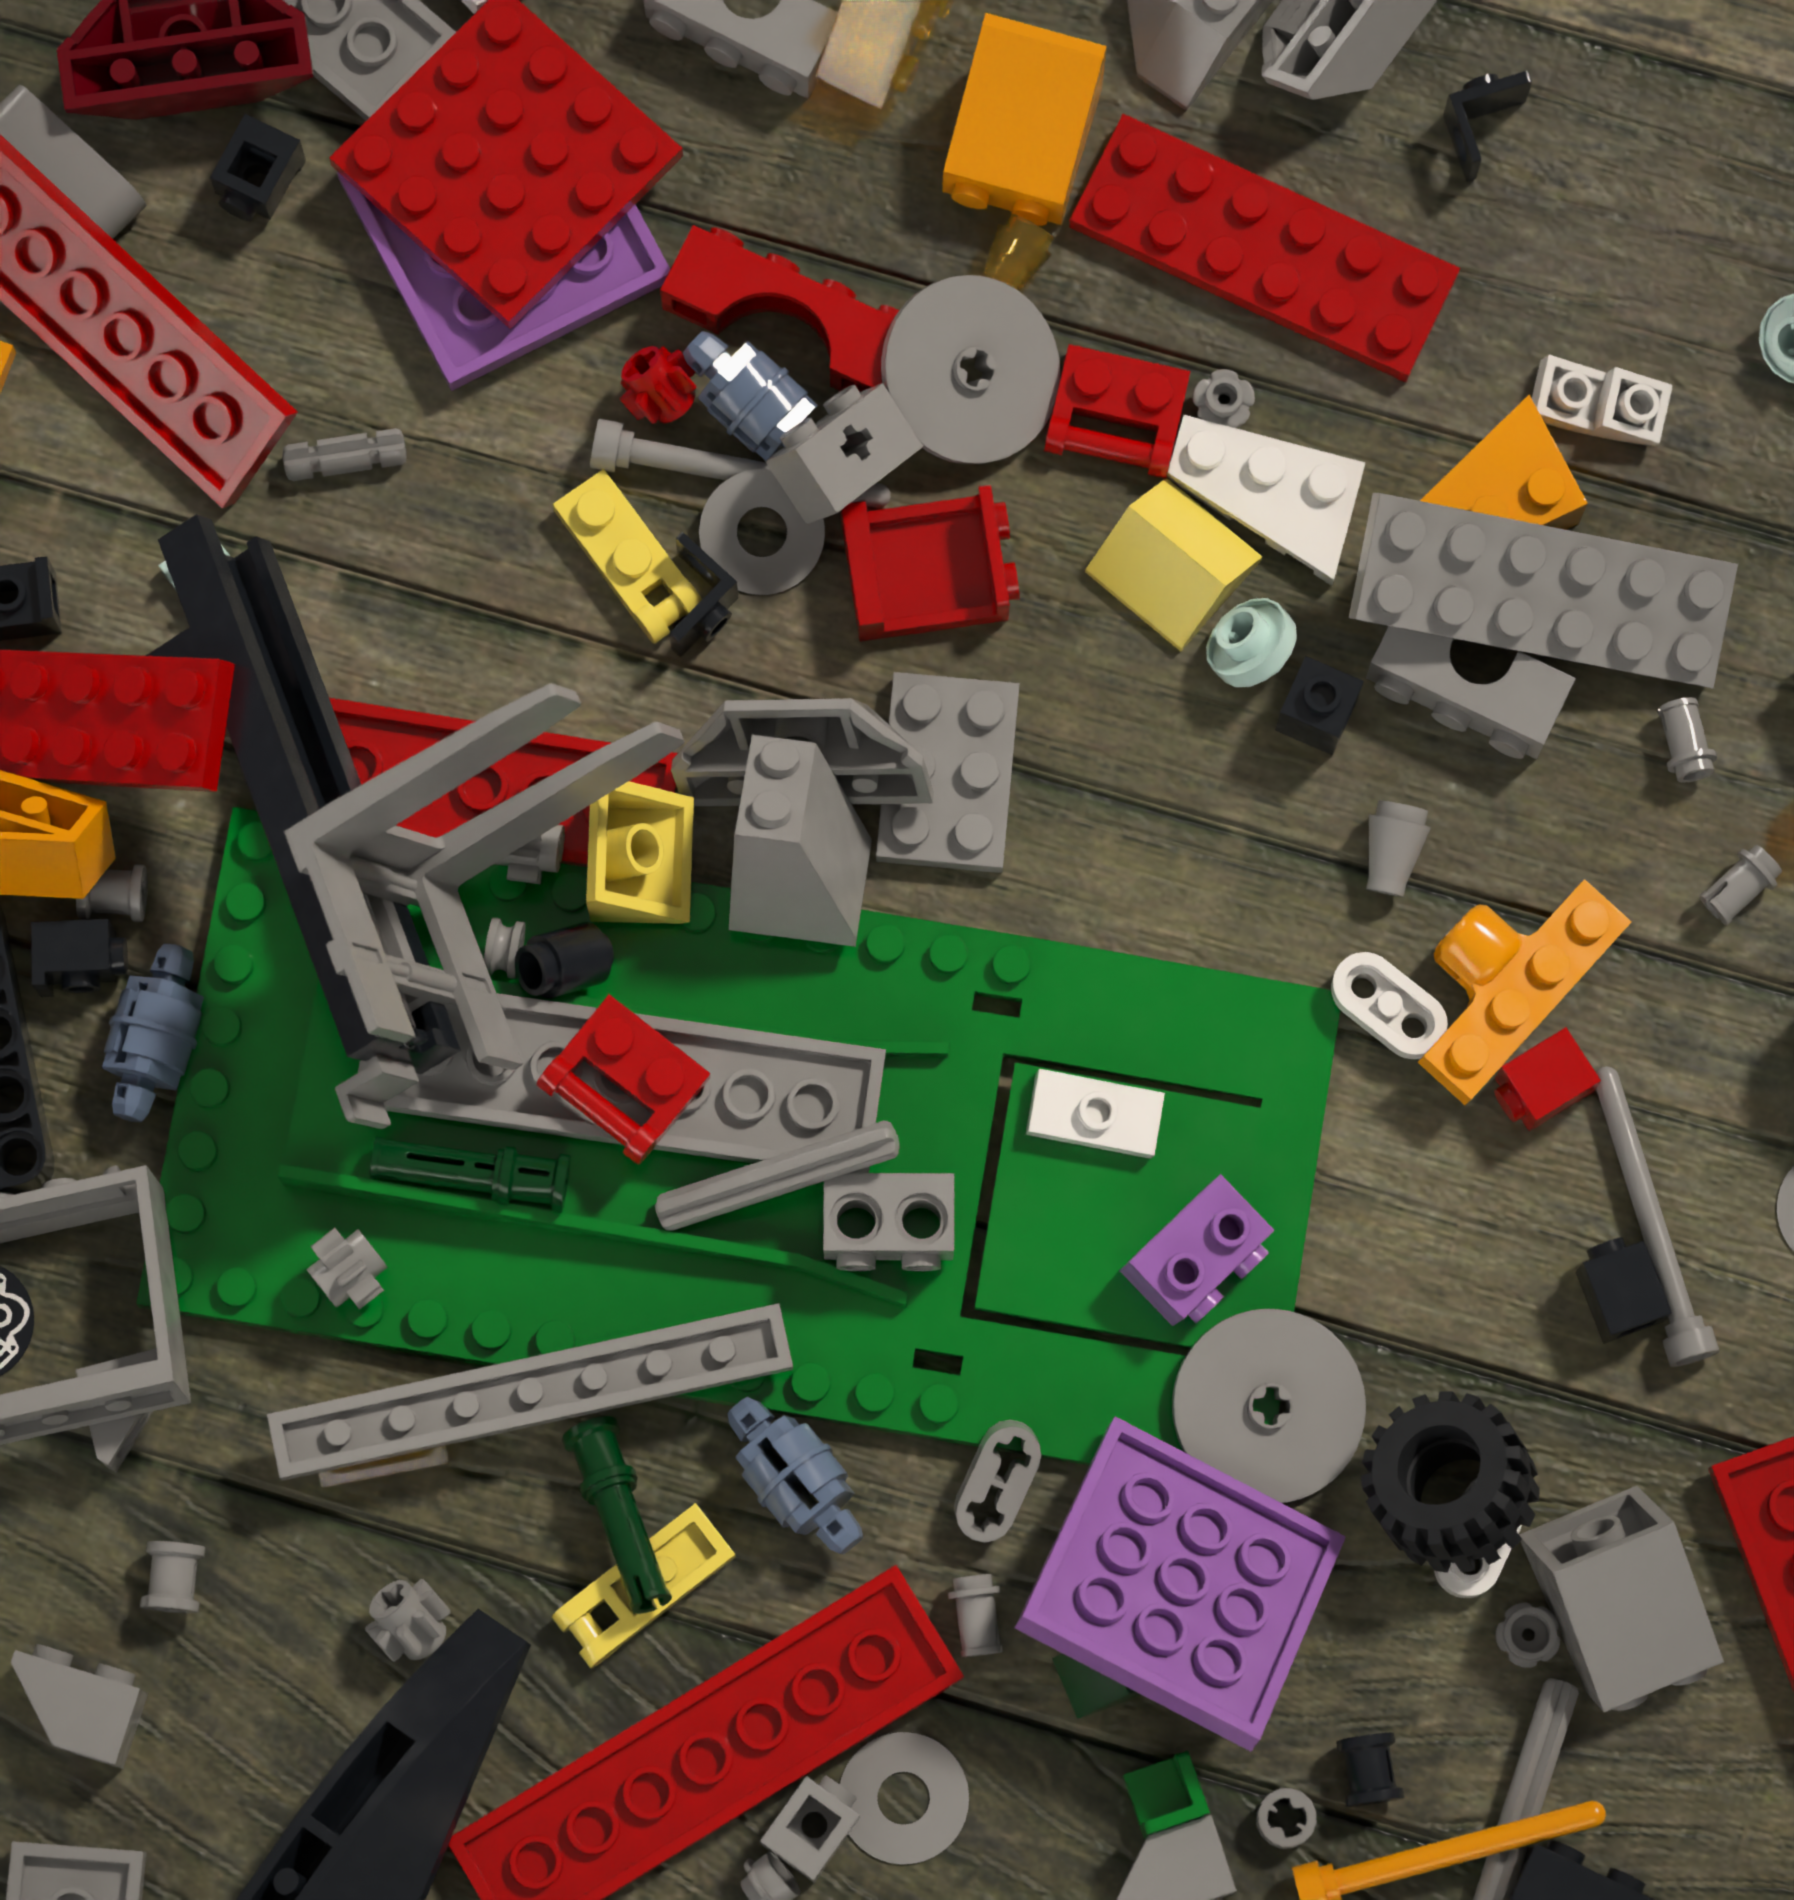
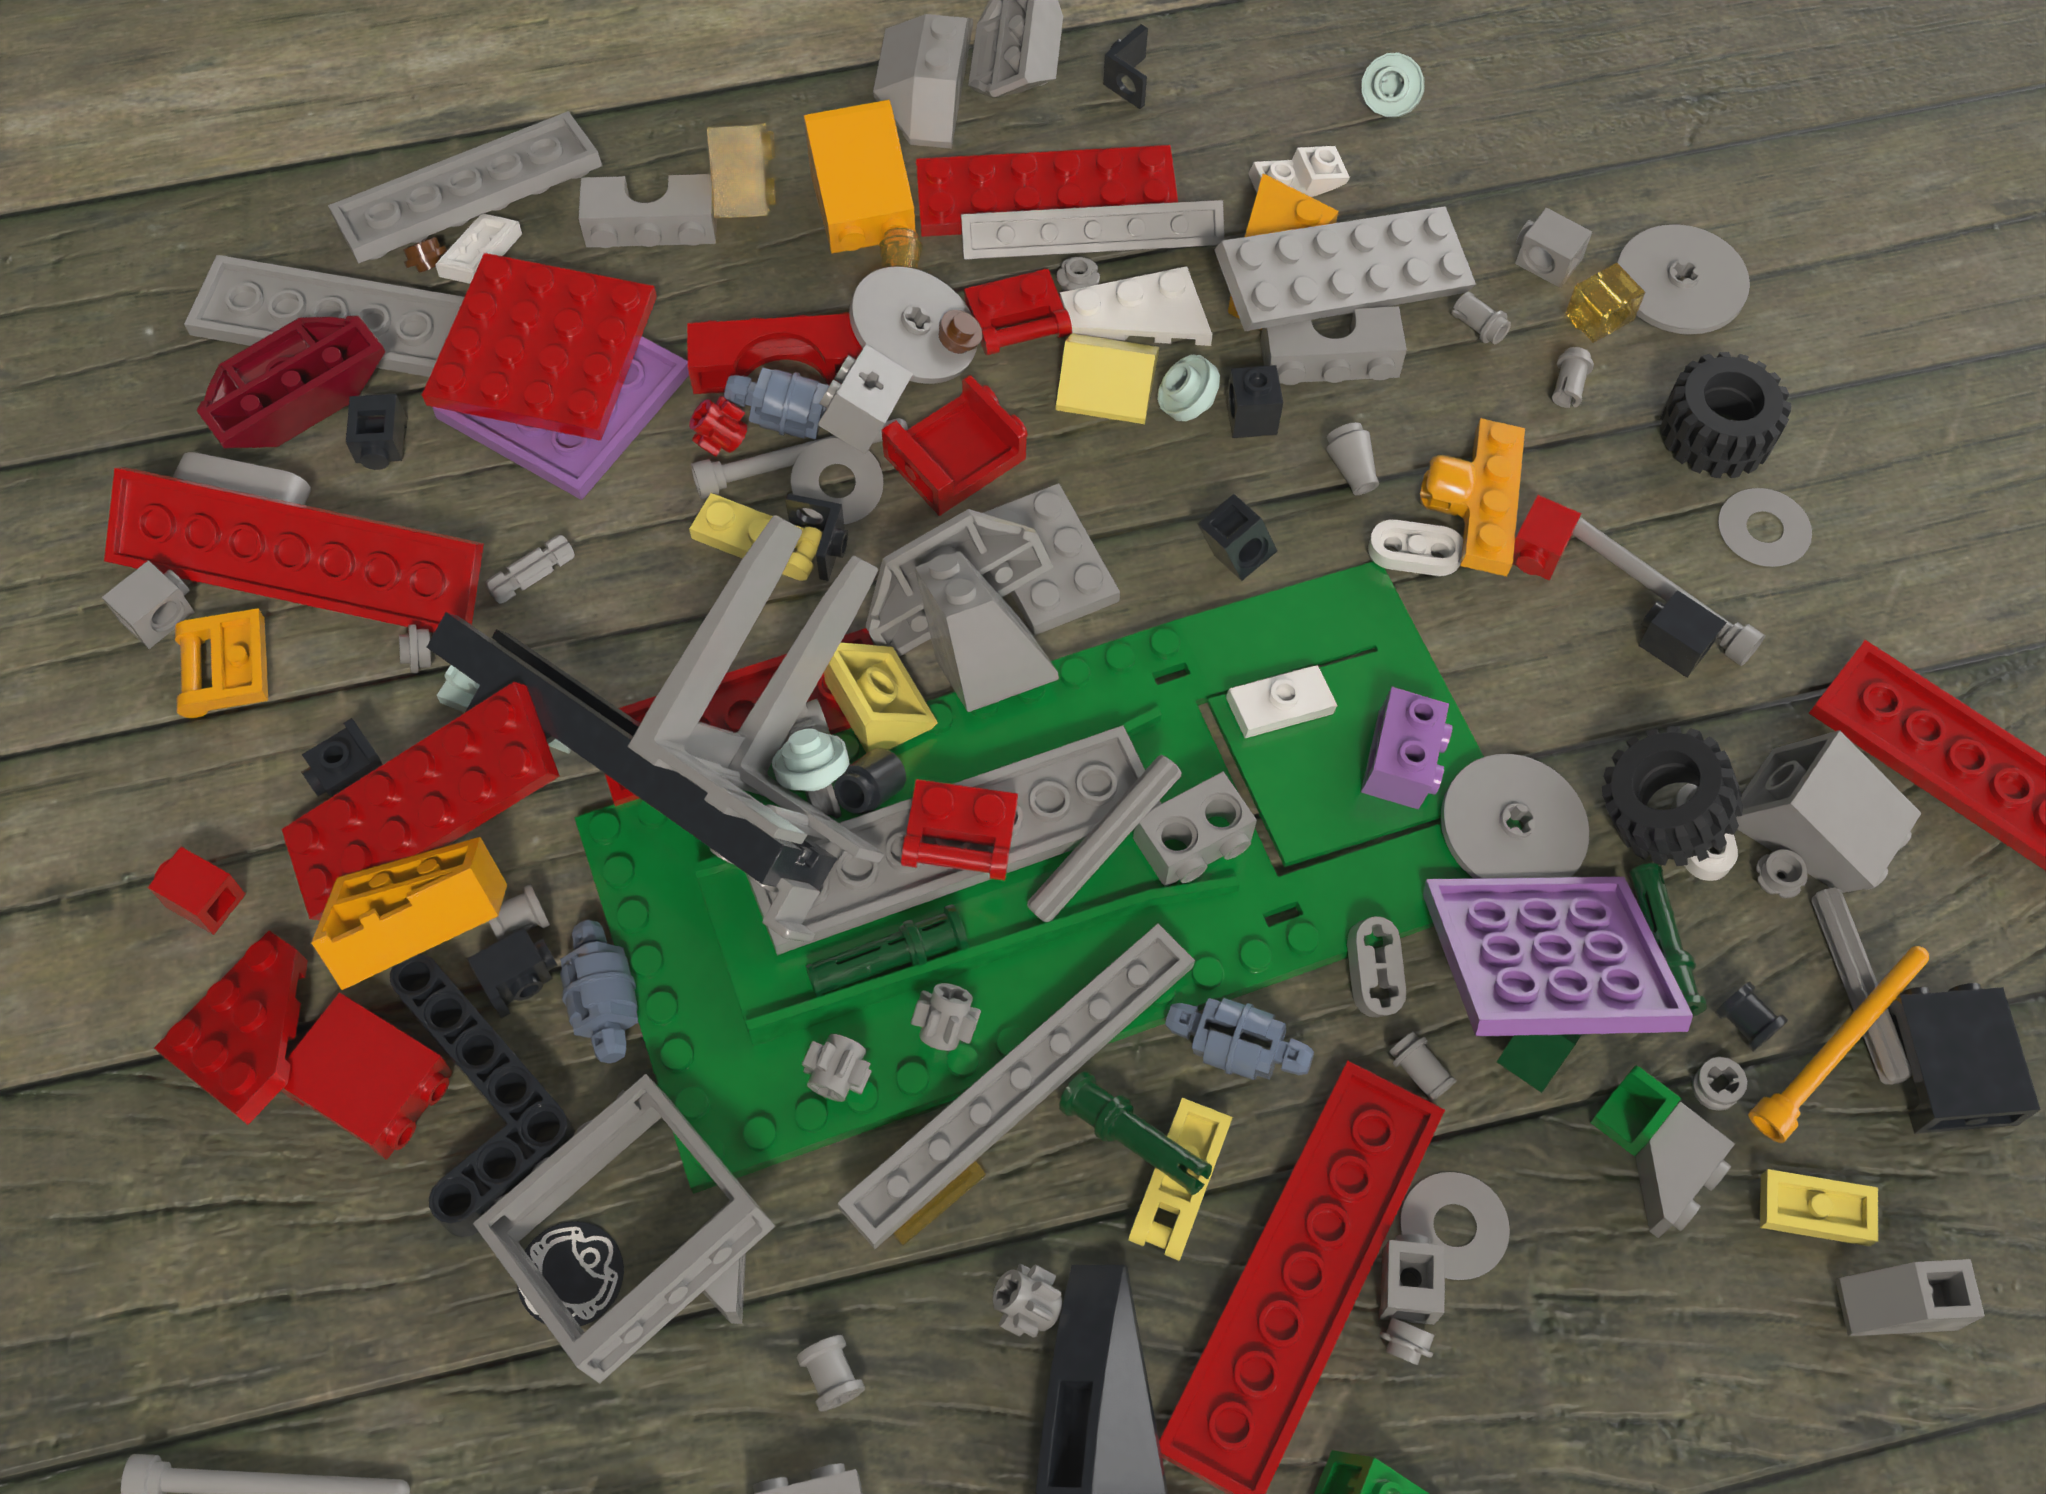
camera: 30 degrees left, 15 degrees down
none -> light grey plate [399,624,431,673]
none -> light aqua plate [772,729,850,791]
none -> light grey gear [911,983,981,1051]
none -> reddish brown plate [939,310,983,354]
none -> light grey plate [961,200,1224,260]
none -> black brick [1197,494,1278,581]
none -> dark green pin [1629,863,1707,1017]

